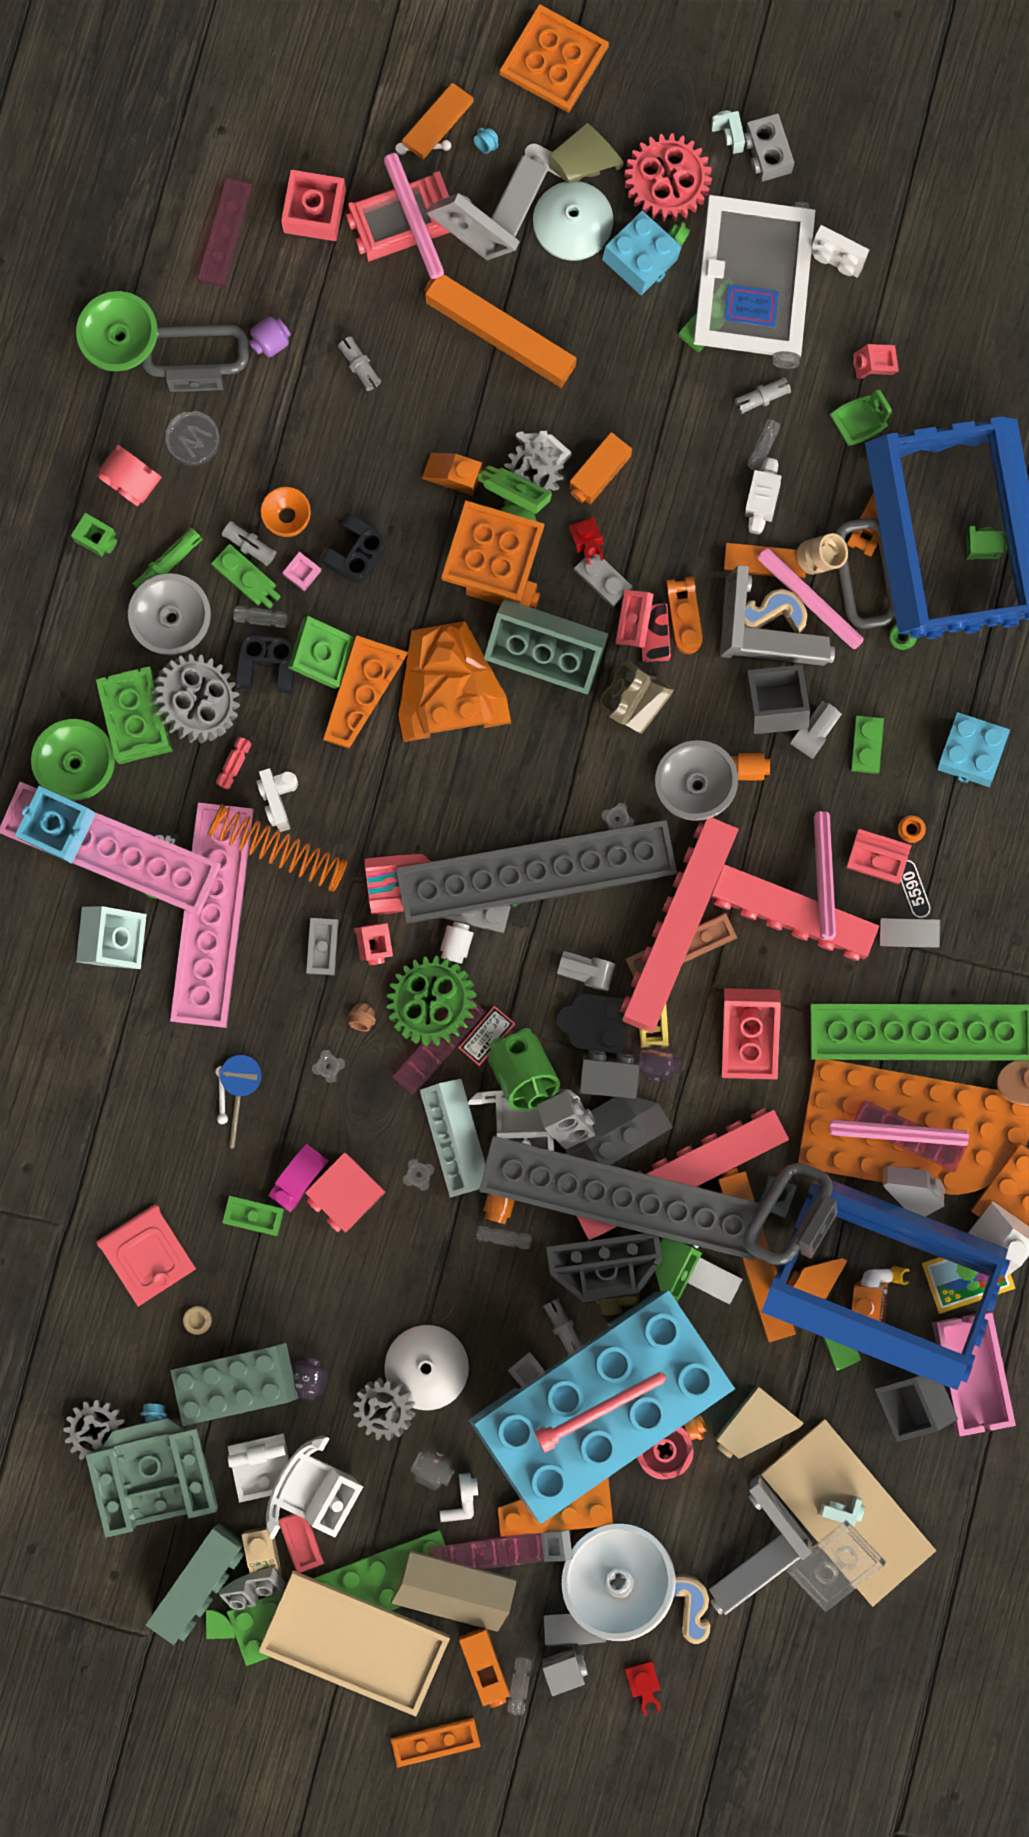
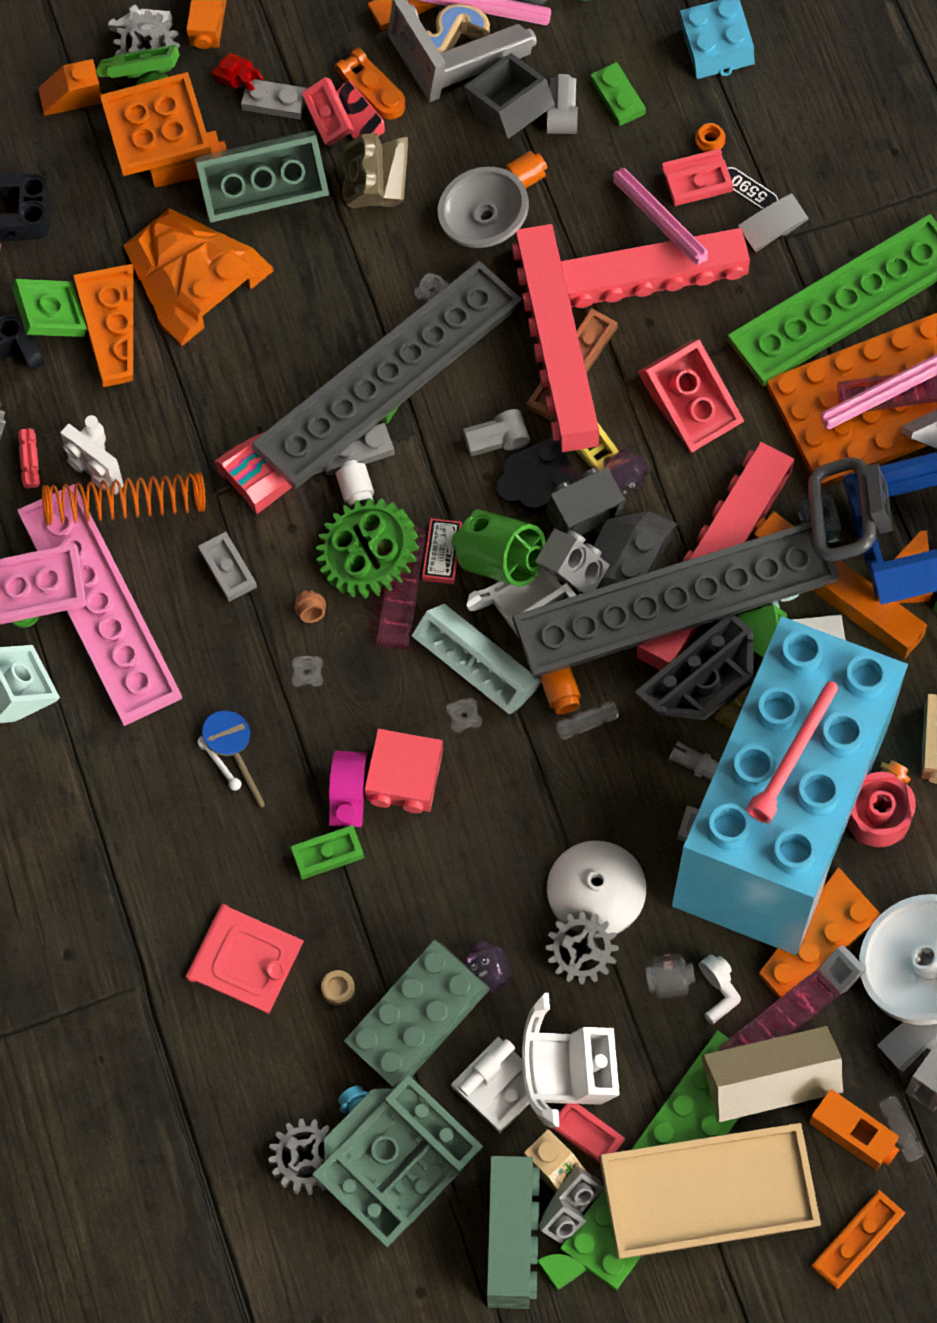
camera: 30 degrees left, 15 degrees down
coral brick [354,923,393,965] -> none

